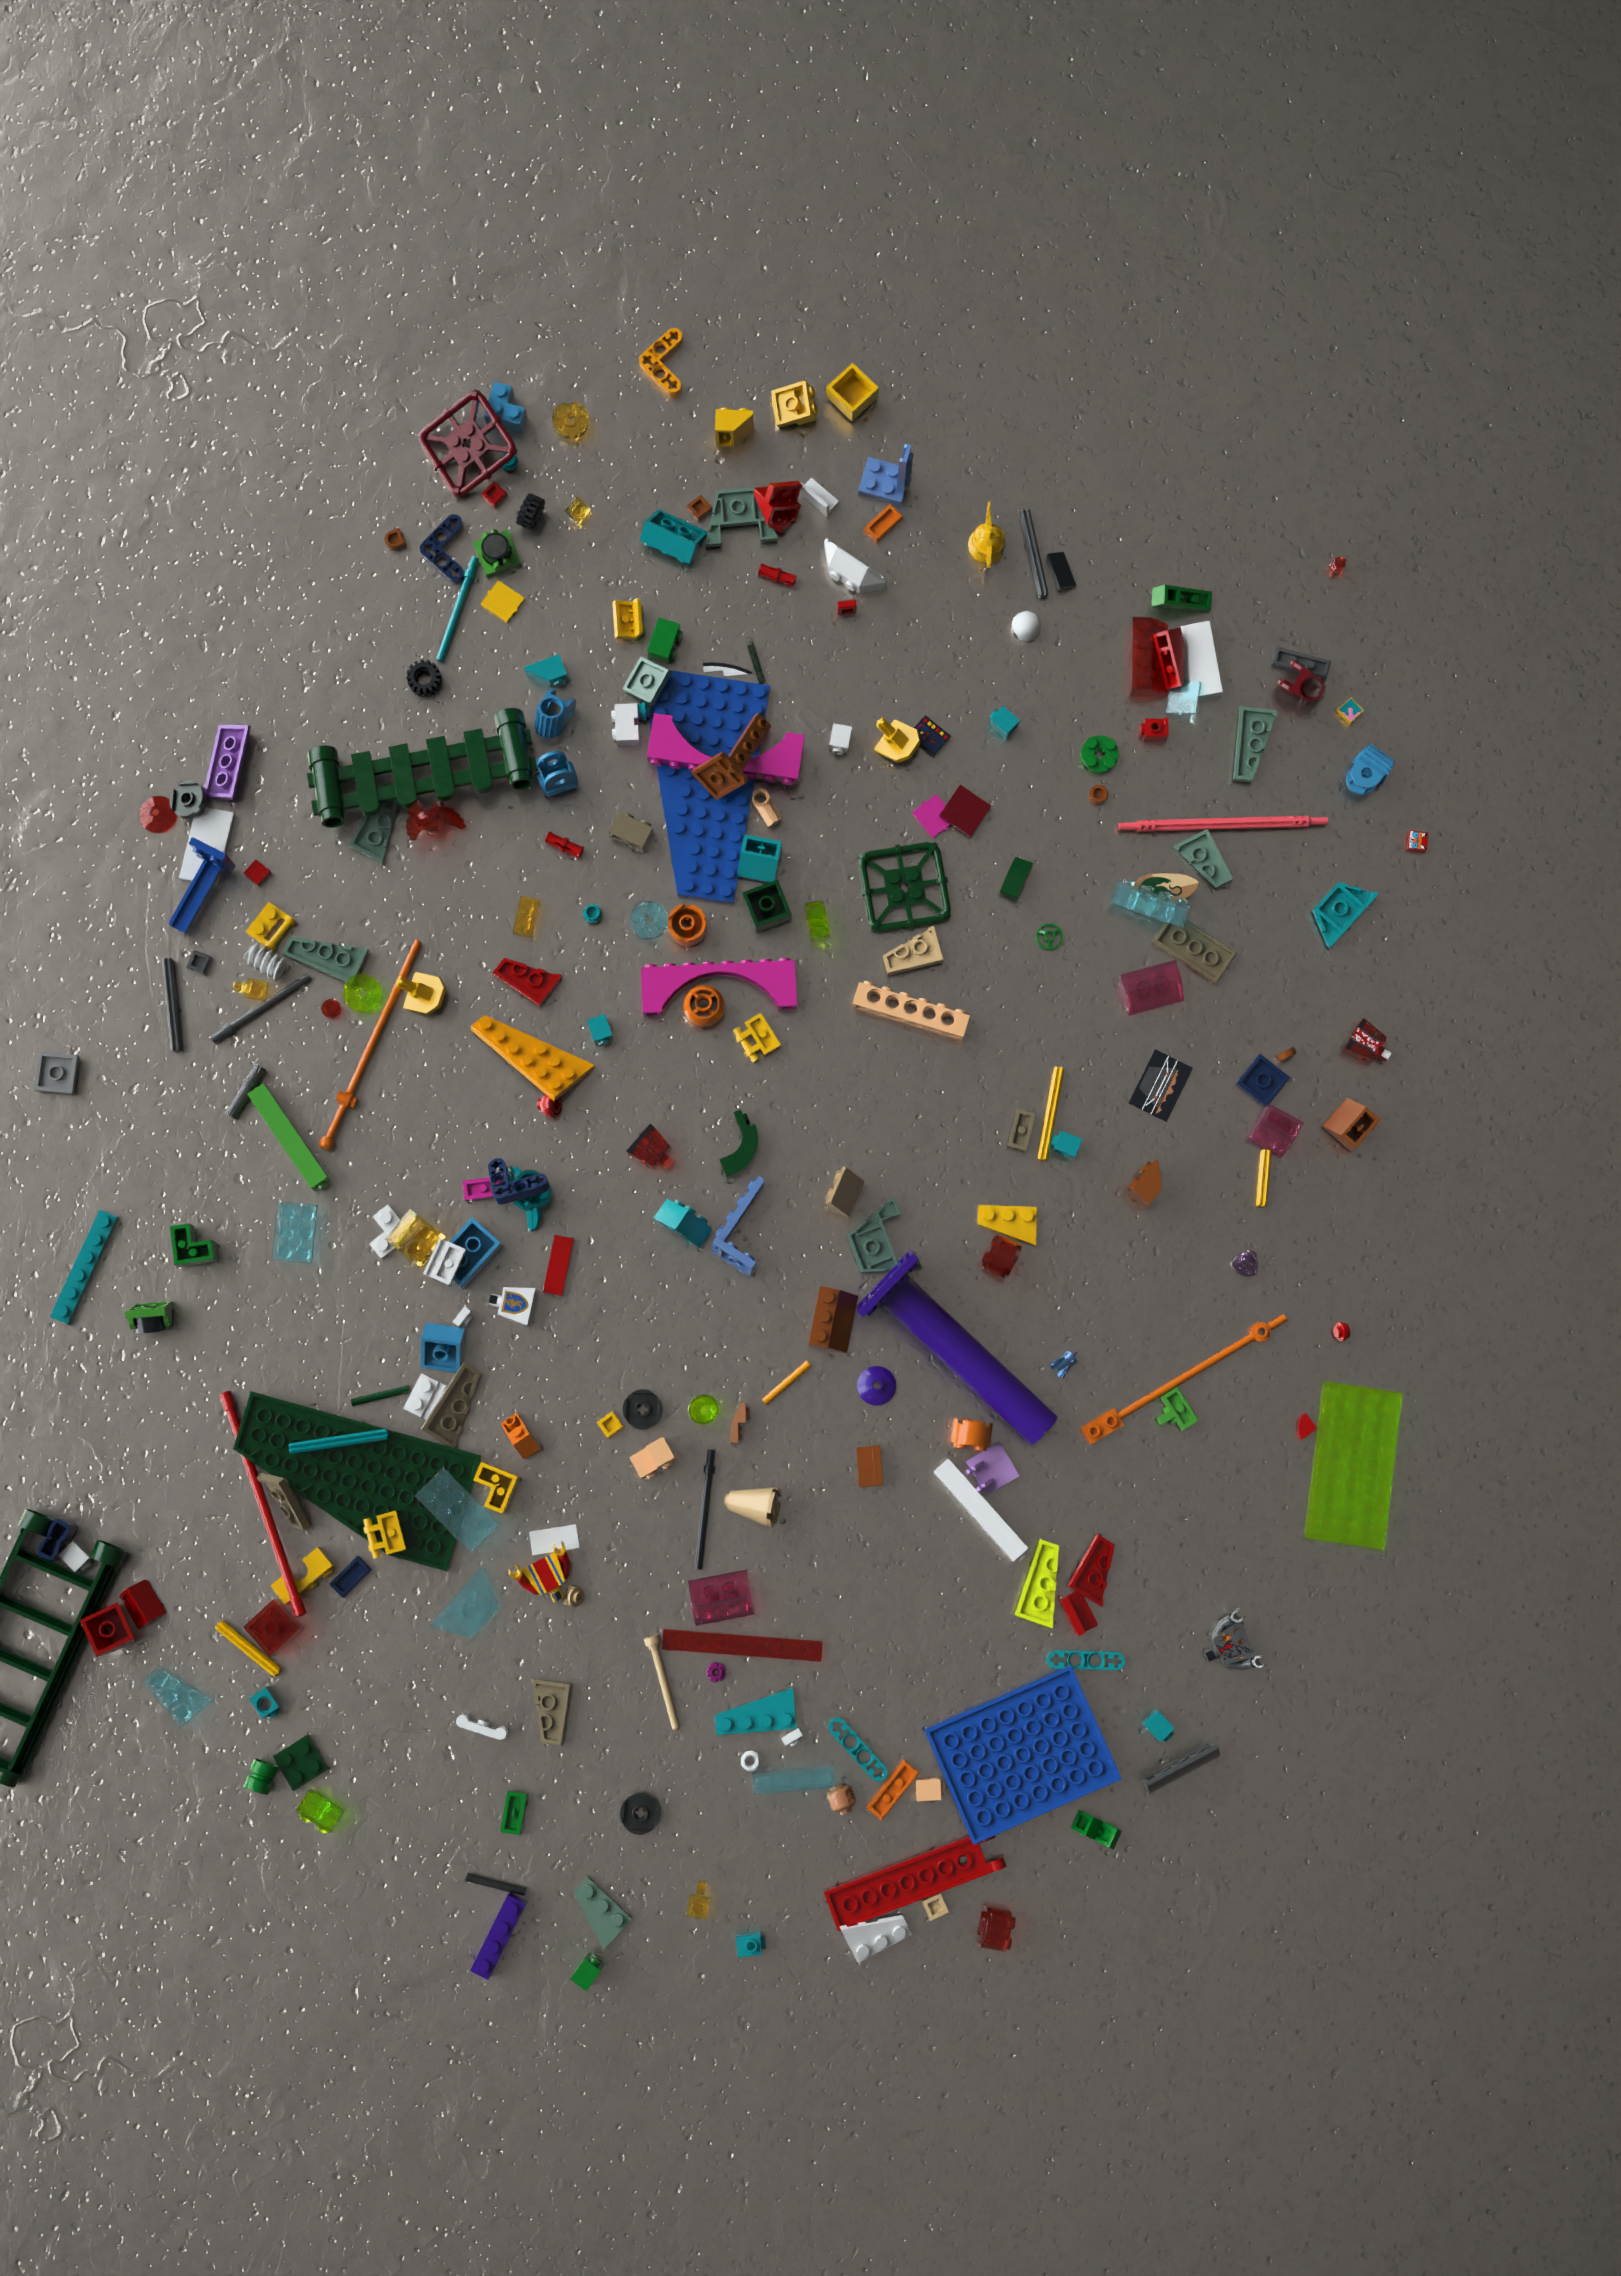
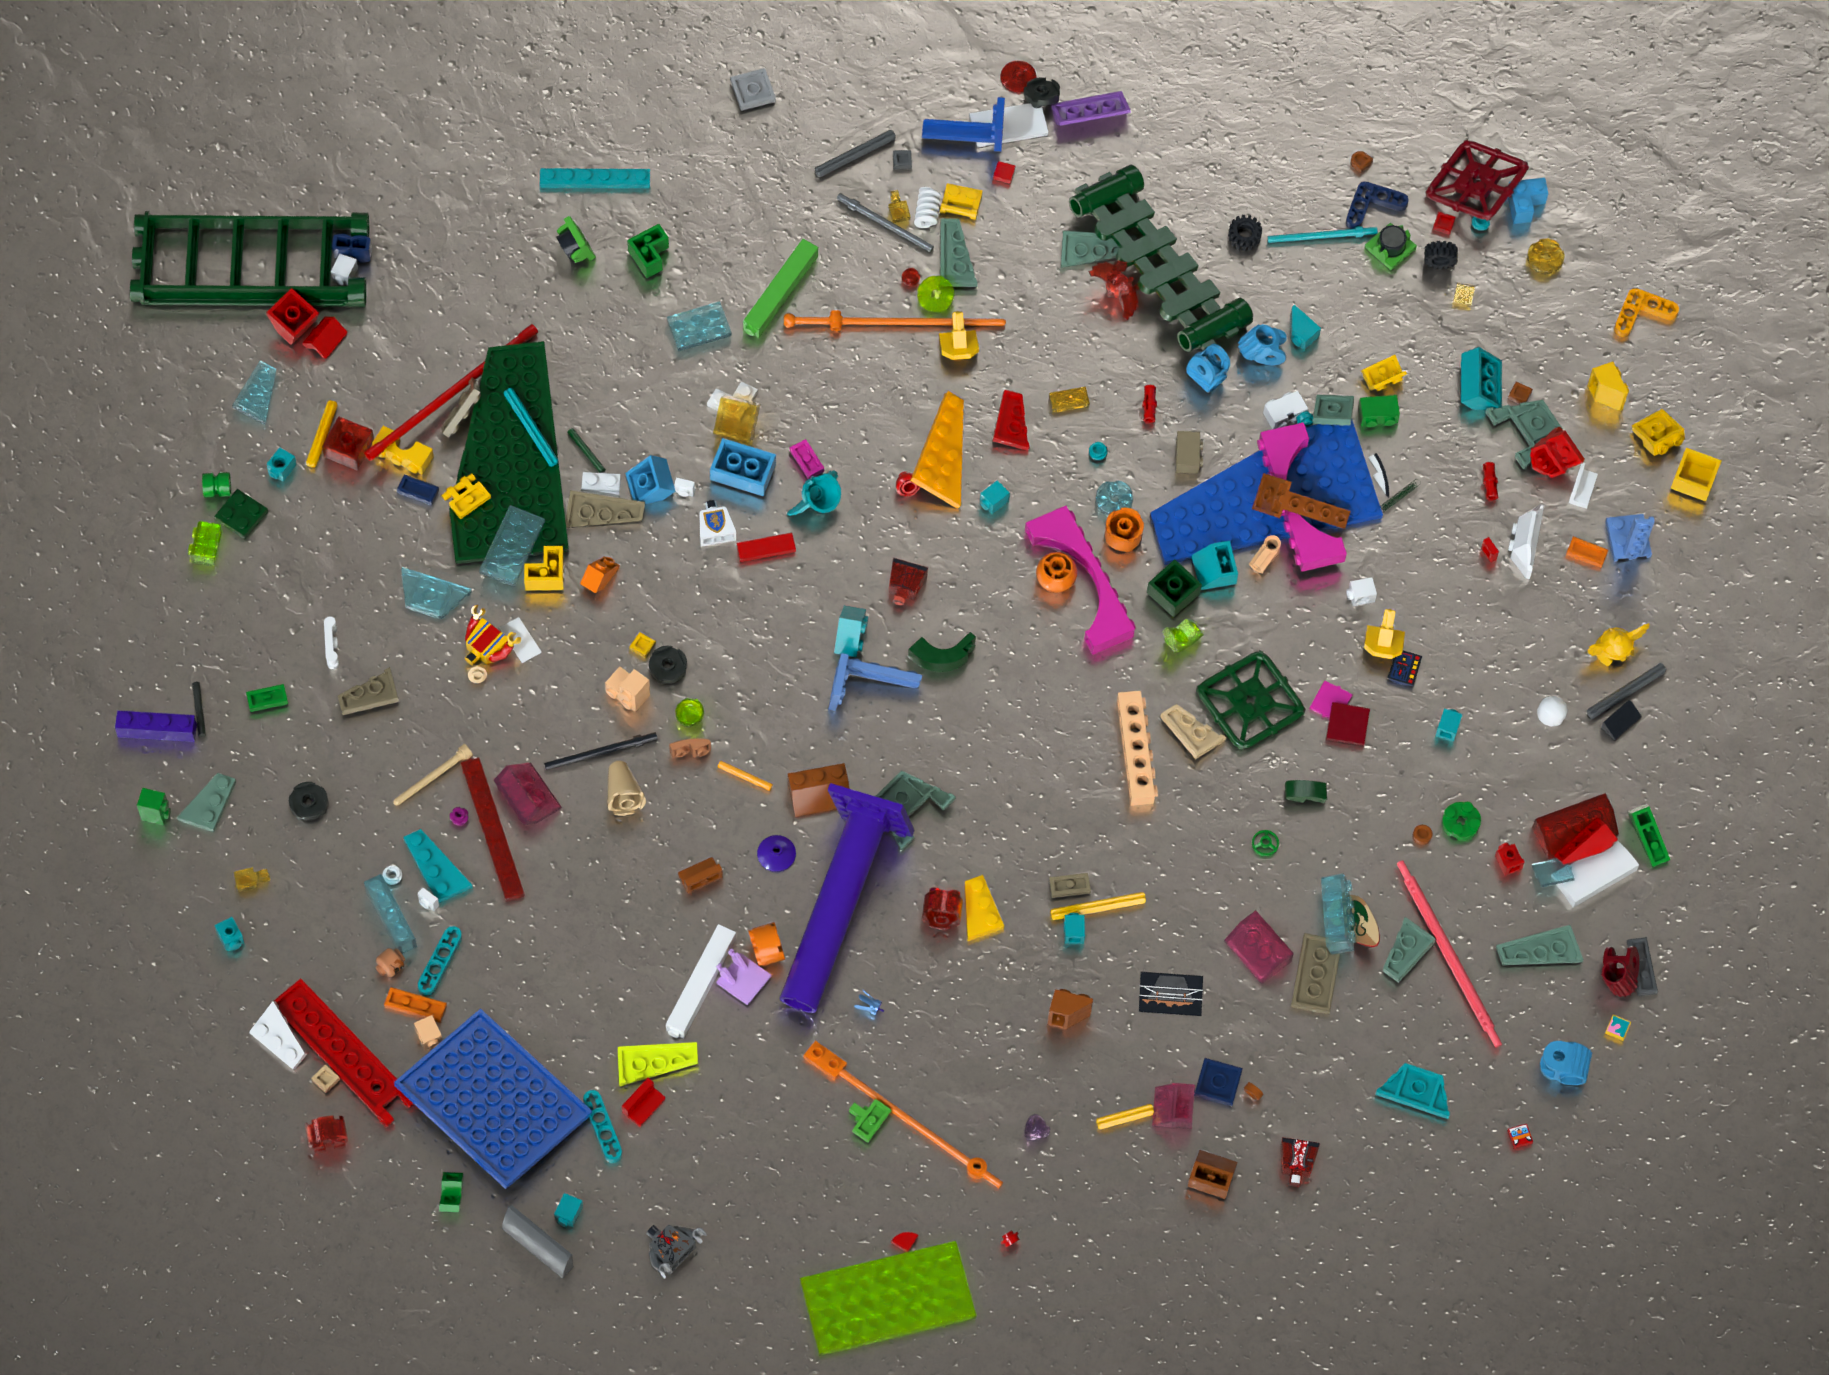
camera: 65 degrees right, 15 degrees down
dark grey pin [225,1063,266,1119] -> none
white plate [423,1238,466,1286] -> none
yellow piece [480,580,525,623] -> none
dark blue beam [488,1158,550,1205] -> none
yellow plate [733,1013,781,1063] -> none
tan slope [825,1166,864,1219] -> none
red wing [1068,1534,1115,1607] -> none
clear red plate [1328,556,1347,571] -> none

